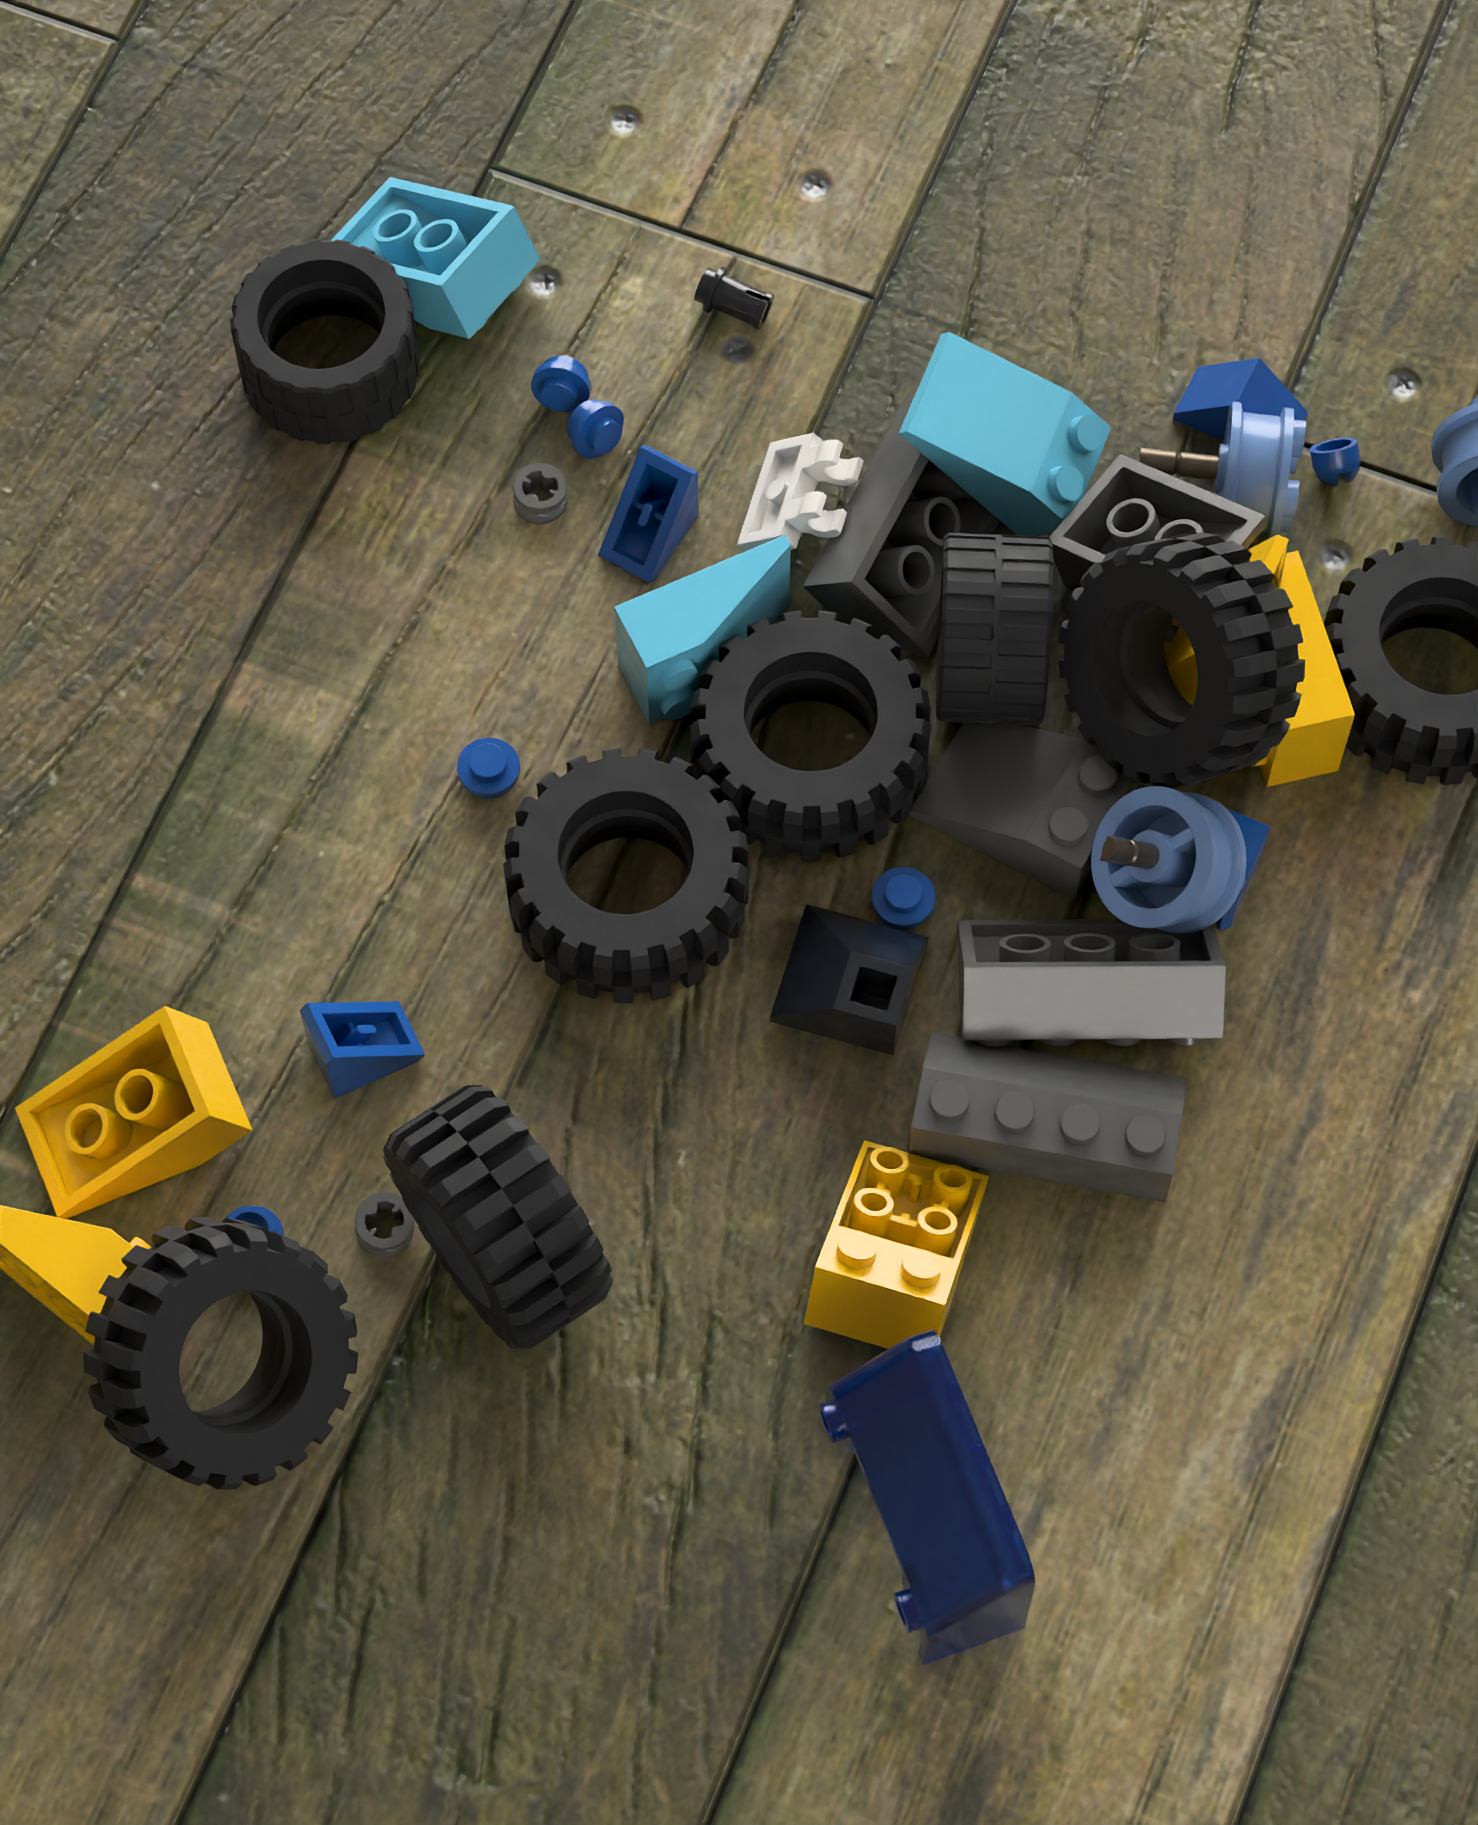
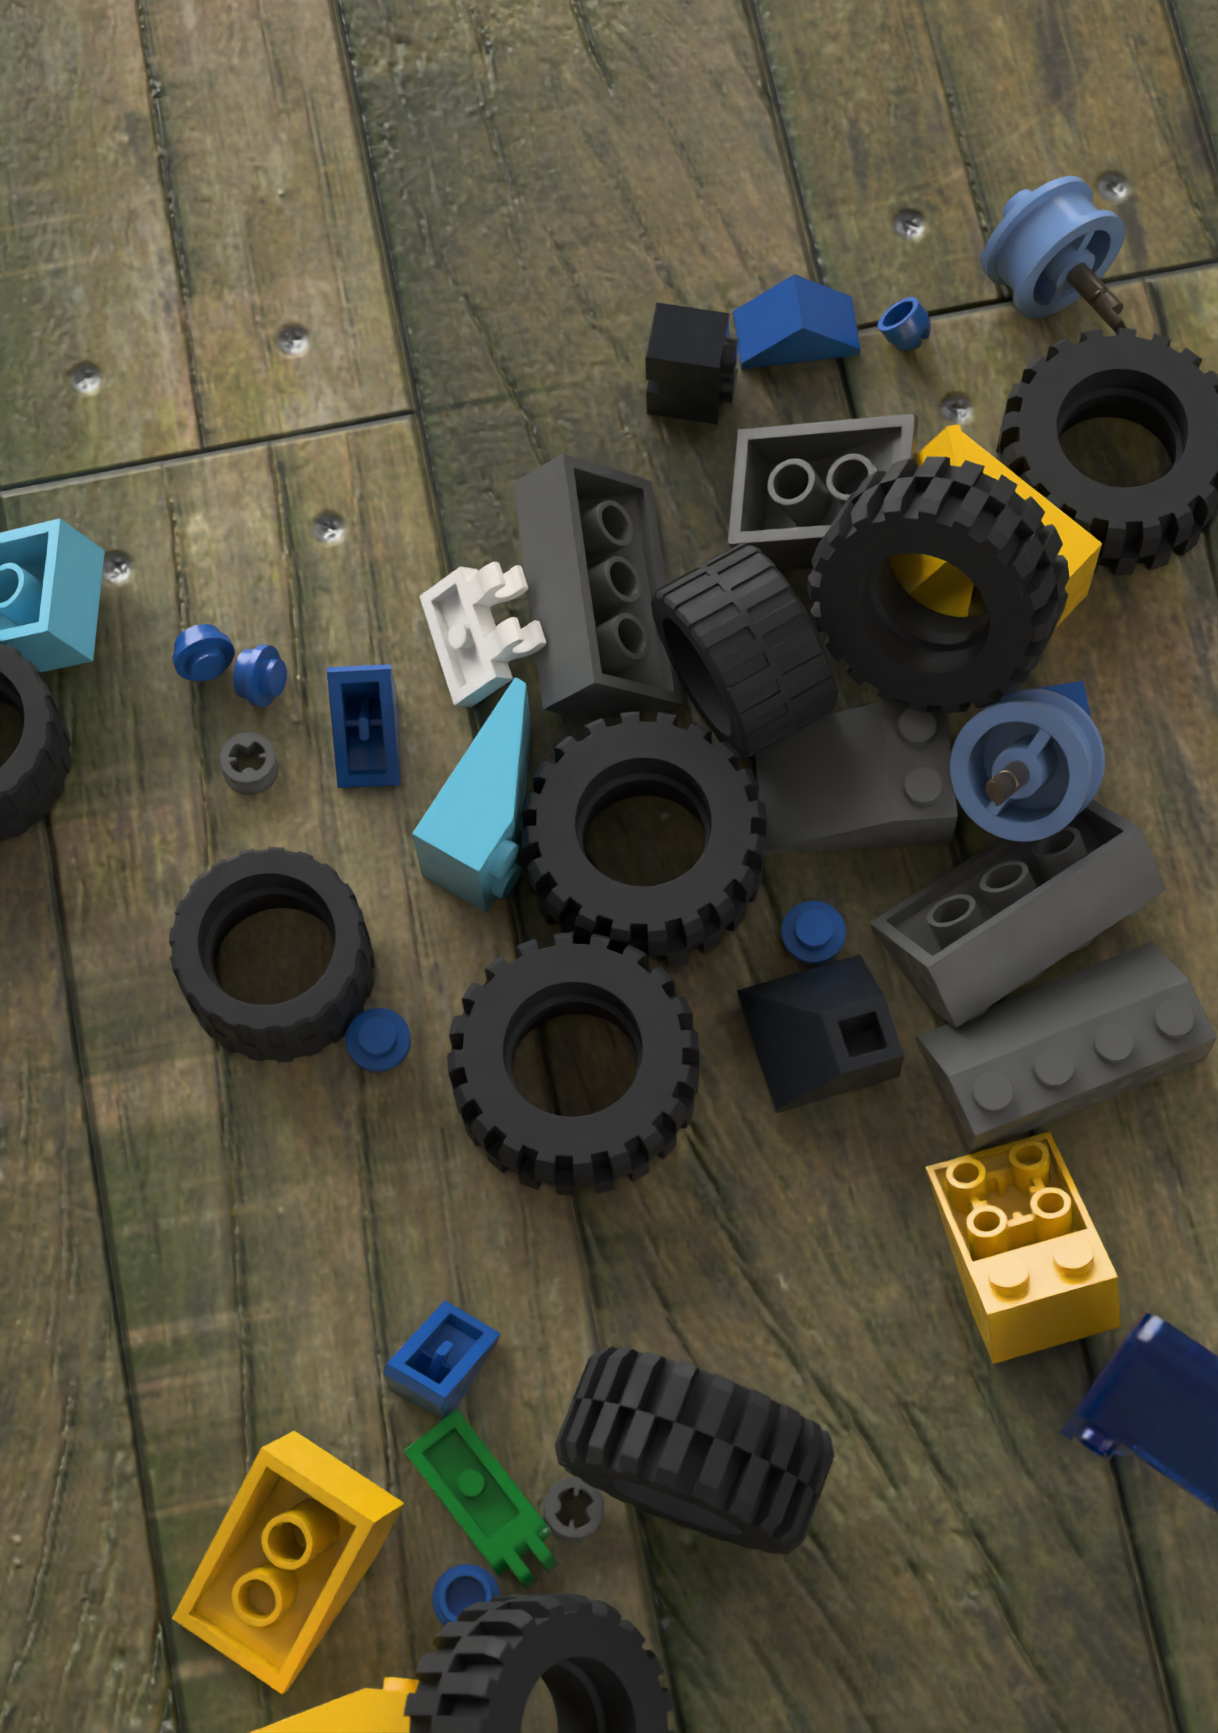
camera: 30 degrees left, 5 degrees up
black pin [694,267,775,330] -> none
medium azure slope [898,332,1111,536] -> none
medium blue wheel [1139,401,1306,540] -> none
none -> black tyre [169,847,375,1063]
none -> green hinge [403,1409,559,1590]
none -> black brick [645,302,739,425]

